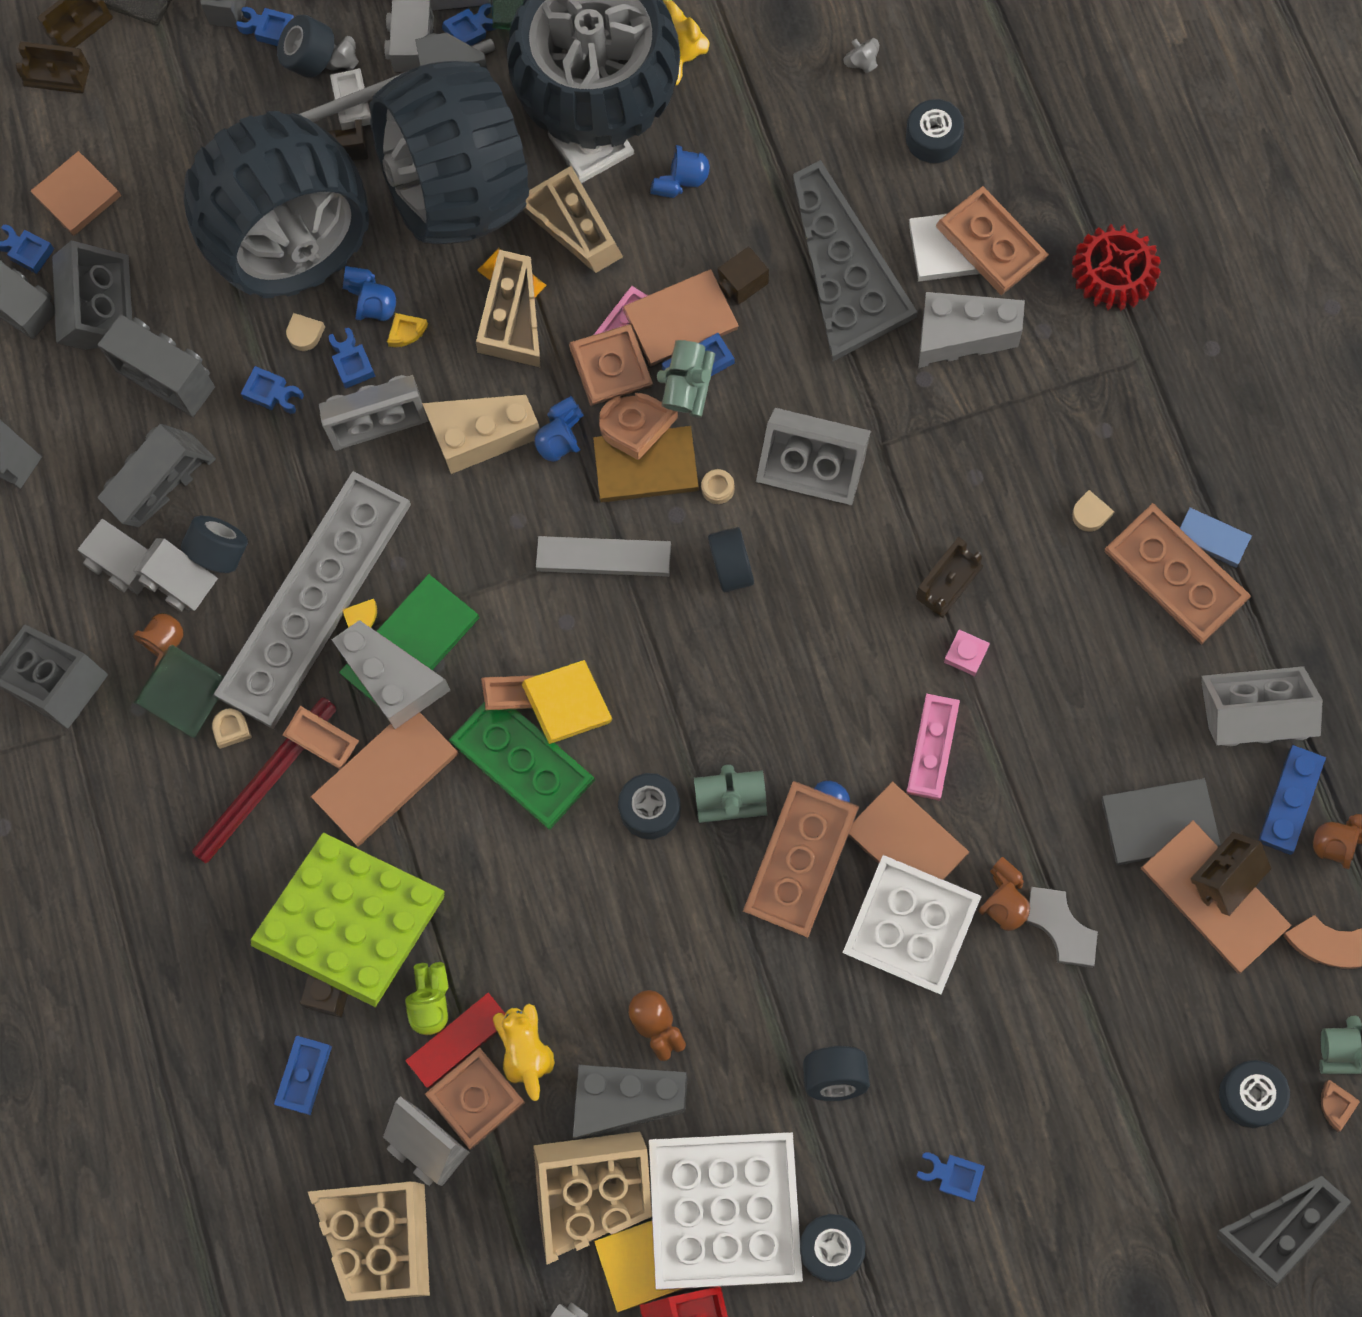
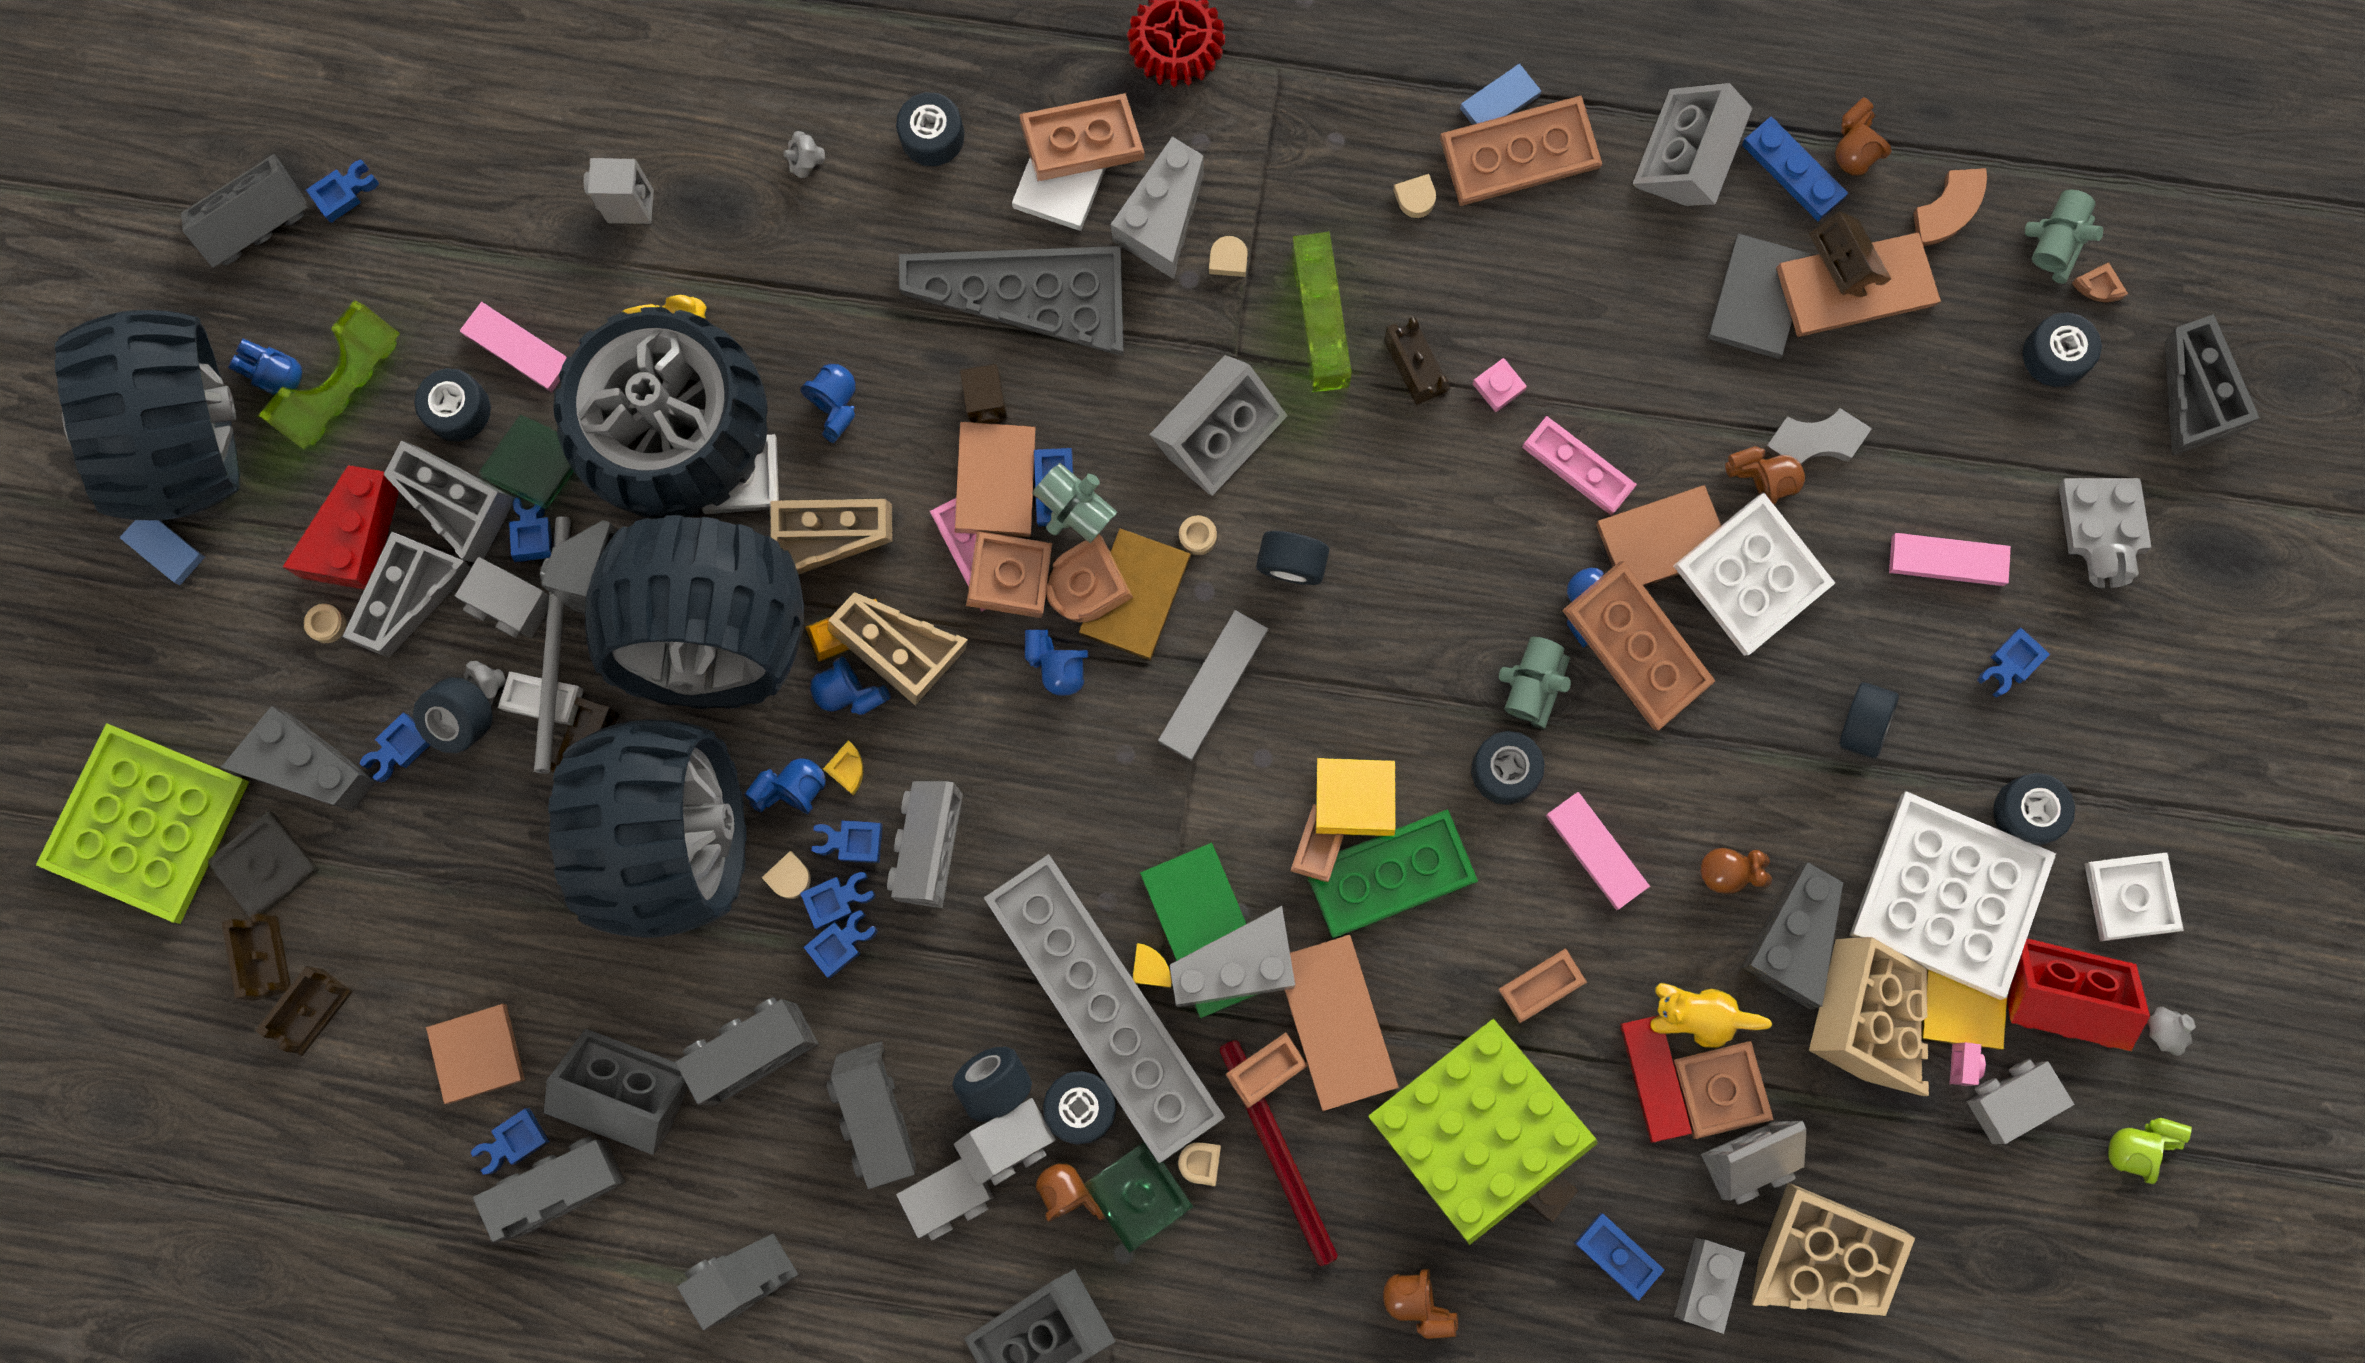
camera: 65 degrees left, 5 degrees up
lime piece [405,962,448,1035] -> none
tan wedge [422,395,540,474] -> none
none -> blue plate [800,872,876,930]
none -> blue piece [810,656,891,715]
none -> black wheel [1043,1071,1116,1145]
none -> tan tile [1209,236,1247,277]
none -> clear neon green arch [1291,232,1352,392]
none -> dark orange piece [1383,1269,1458,1339]
none -> nougat tile [1499,948,1587,1023]
none -> bright pink tile [1546,792,1650,910]
none -> light grey brick [1674,1238,1745,1334]
none -> bright pink tile [1889,533,2011,586]
none -> bright pink plate [1950,1042,1986,1086]
none -> light grey plate [2059,478,2152,588]

